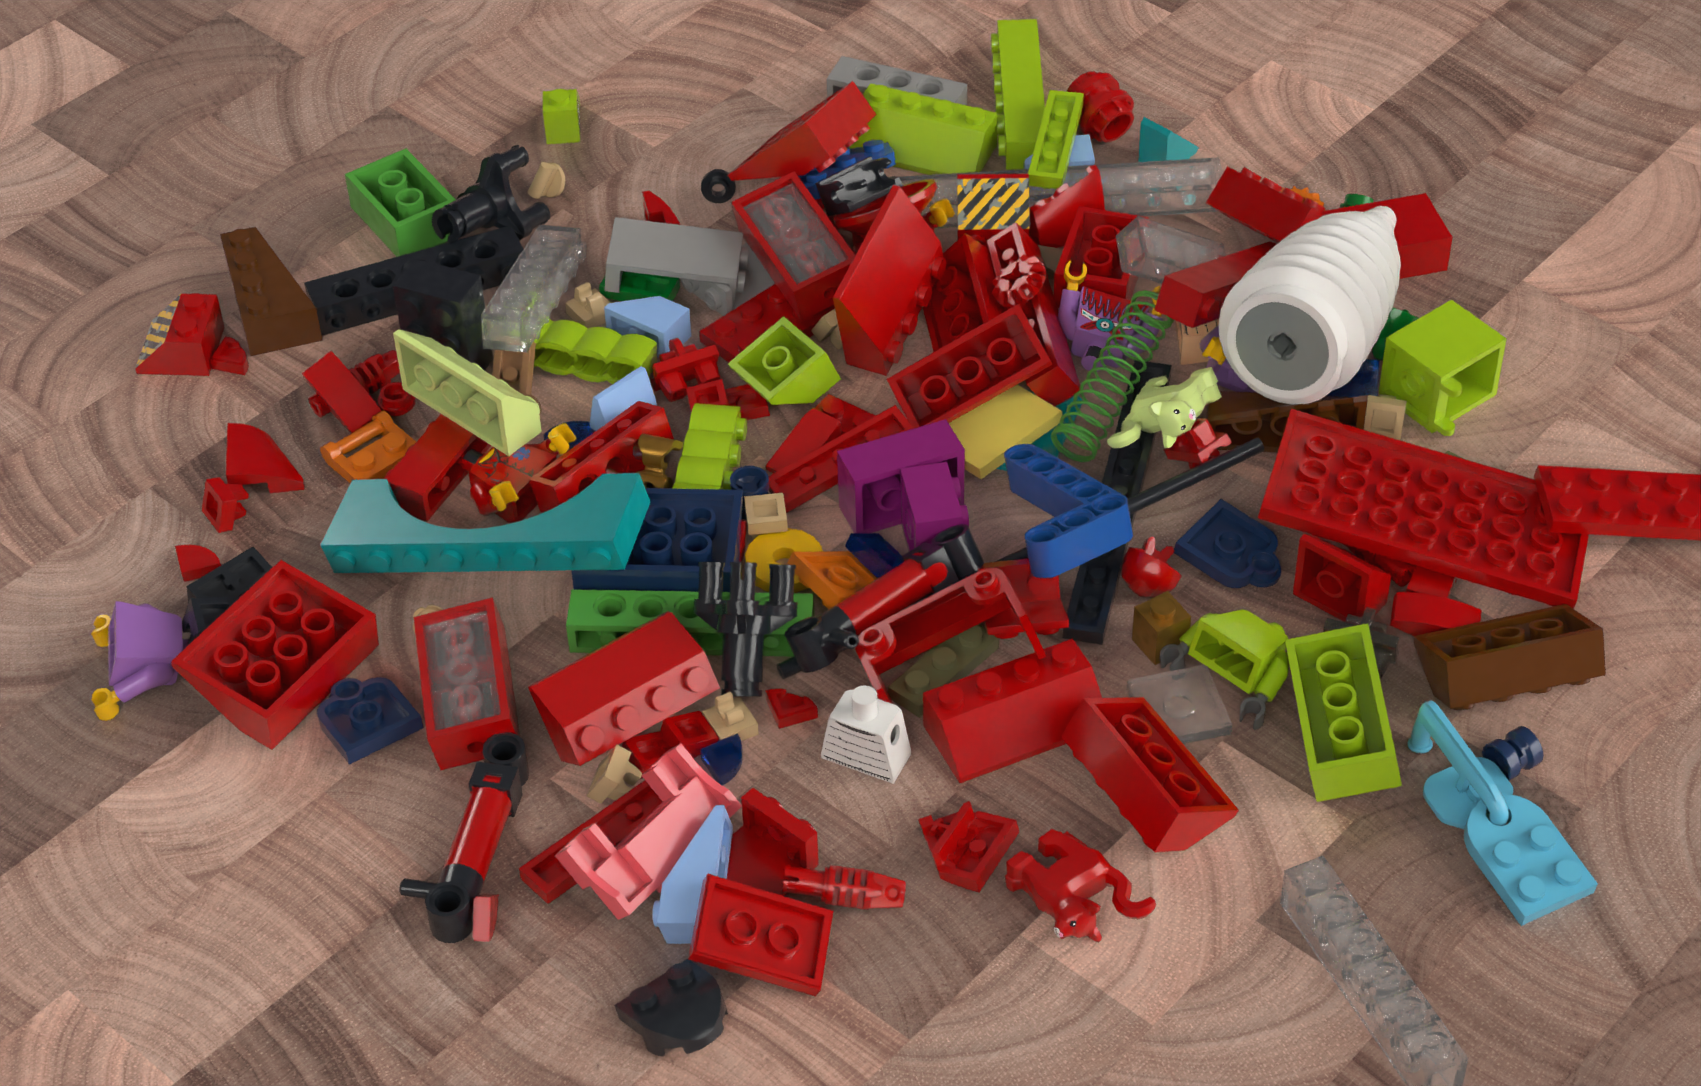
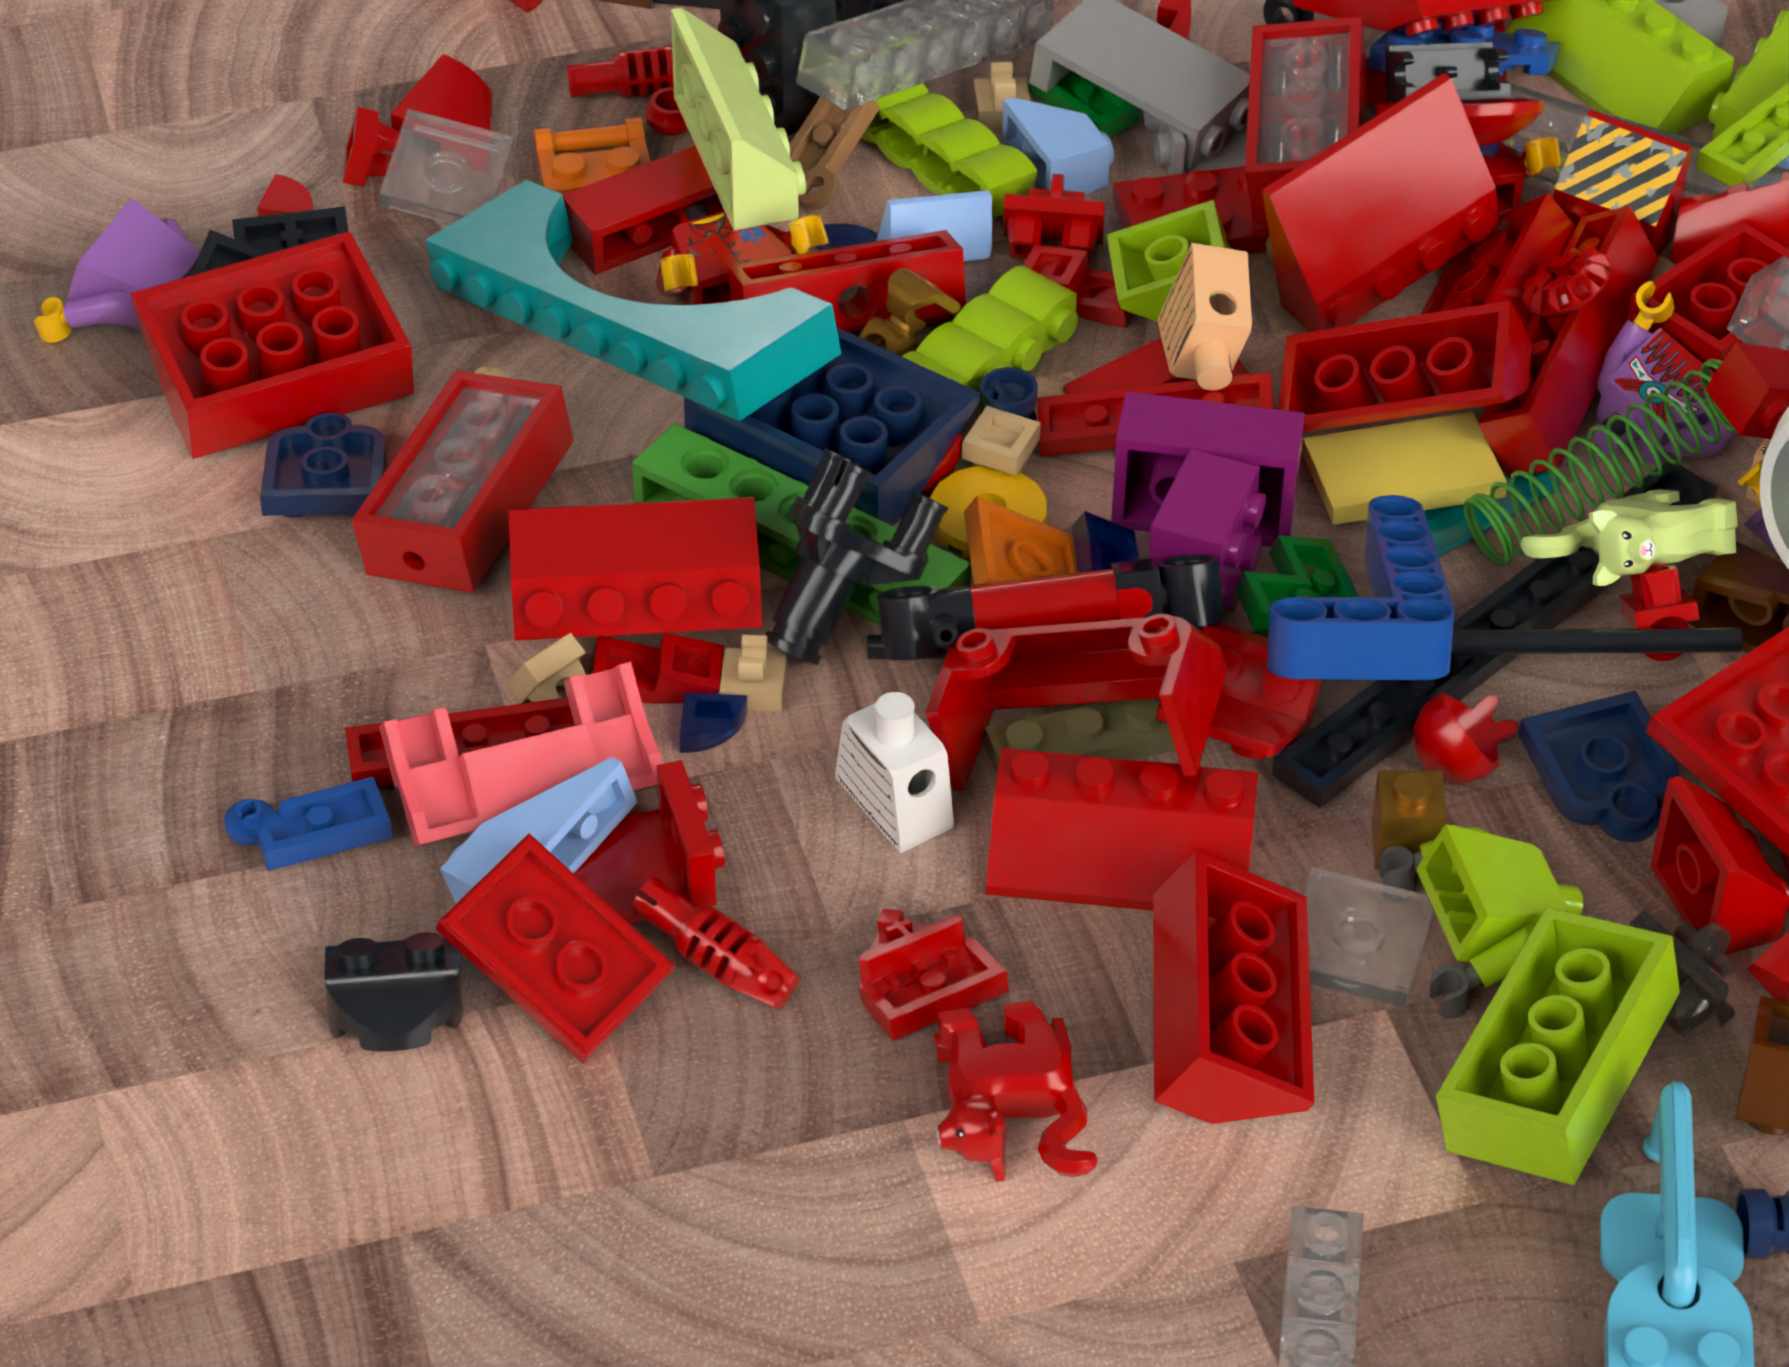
camera: 30 degrees right, 0 degrees up
red slope [302,351,382,433] -> none
black piece [399,732,529,943] -> none
tile [472,894,499,942] -> none
red tile [765,688,818,729] -> none
none -> blue hinge [224,777,393,871]
none -> clear tile [378,109,514,224]
none -> light nougat torso [1157,243,1252,390]
none -> green plate [1235,535,1359,631]

